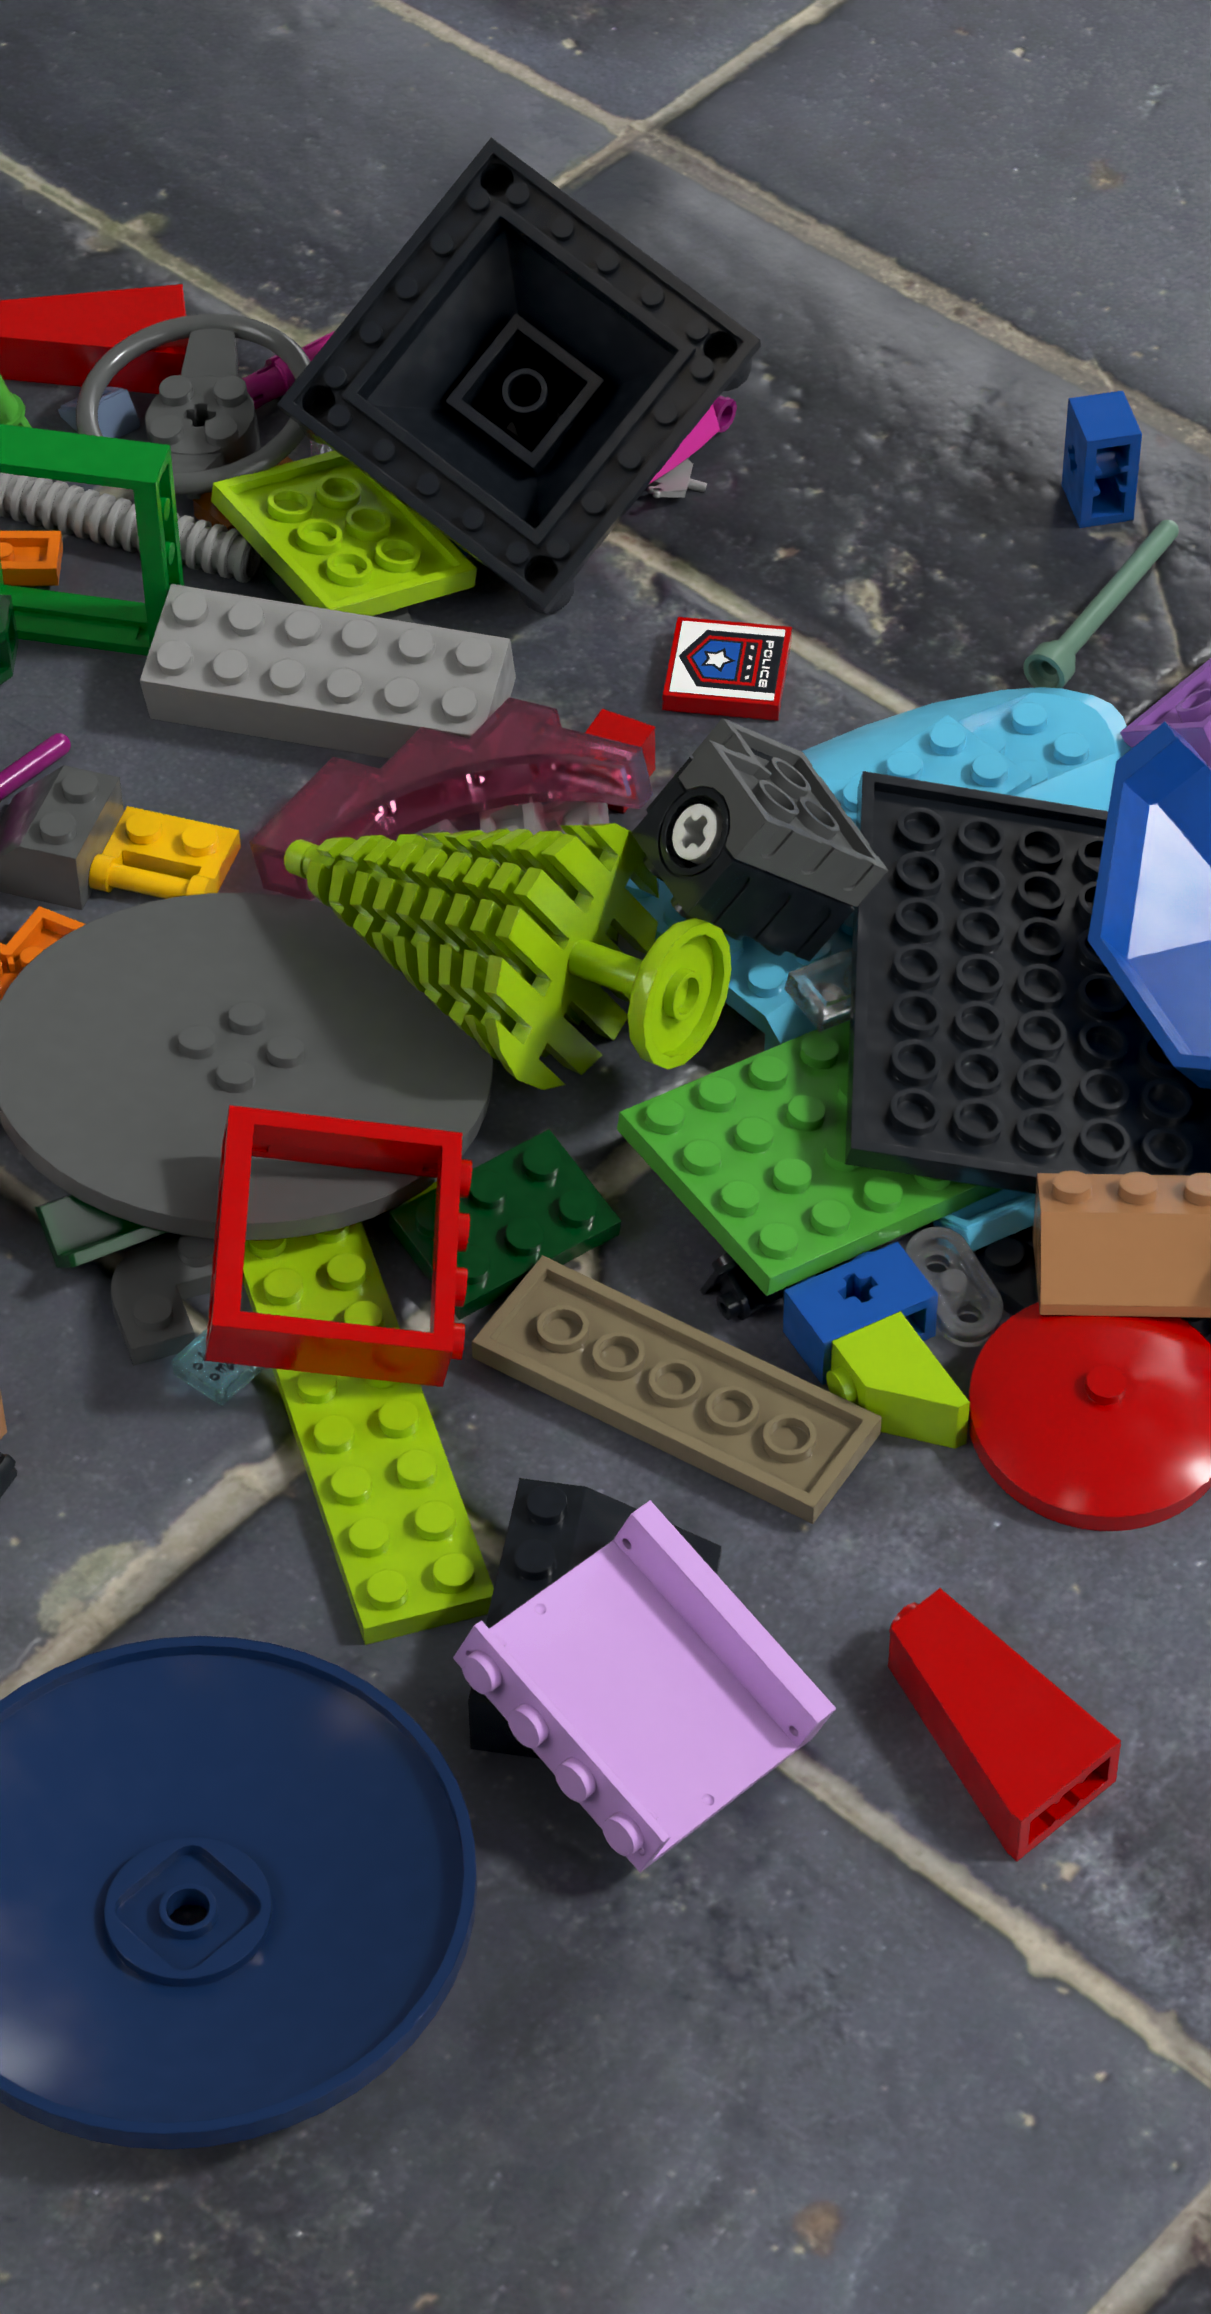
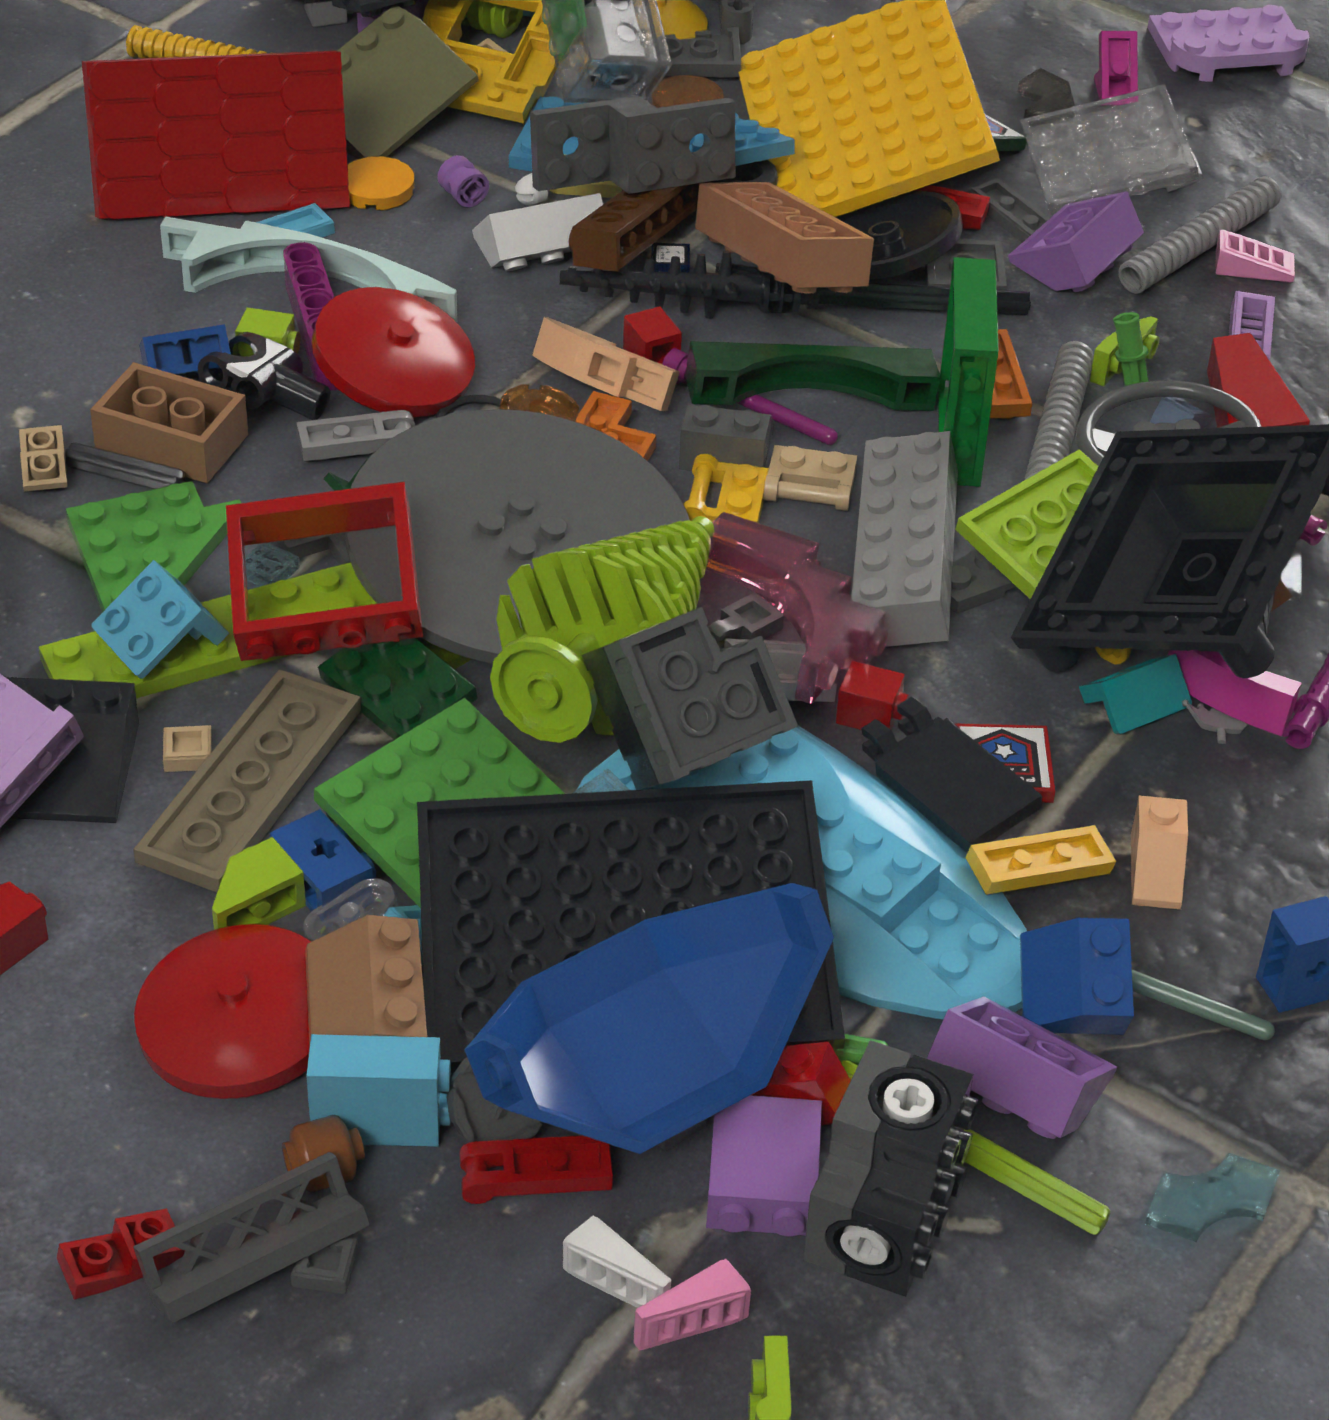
camera: 80 degrees right, 5 degrees down
none -> bright green wing [66,481,241,612]
none -> medium azure bracket [92,560,229,679]
none -> tan tile [163,725,212,772]
none -> tan plate [763,445,857,511]
none -> black tile [862,696,1042,853]
none -> yellow plate [965,825,1117,895]
none -> blue slope [1020,917,1134,1035]
none -> teal panel [1079,654,1192,734]
none -> light nougat slope [1131,795,1188,910]

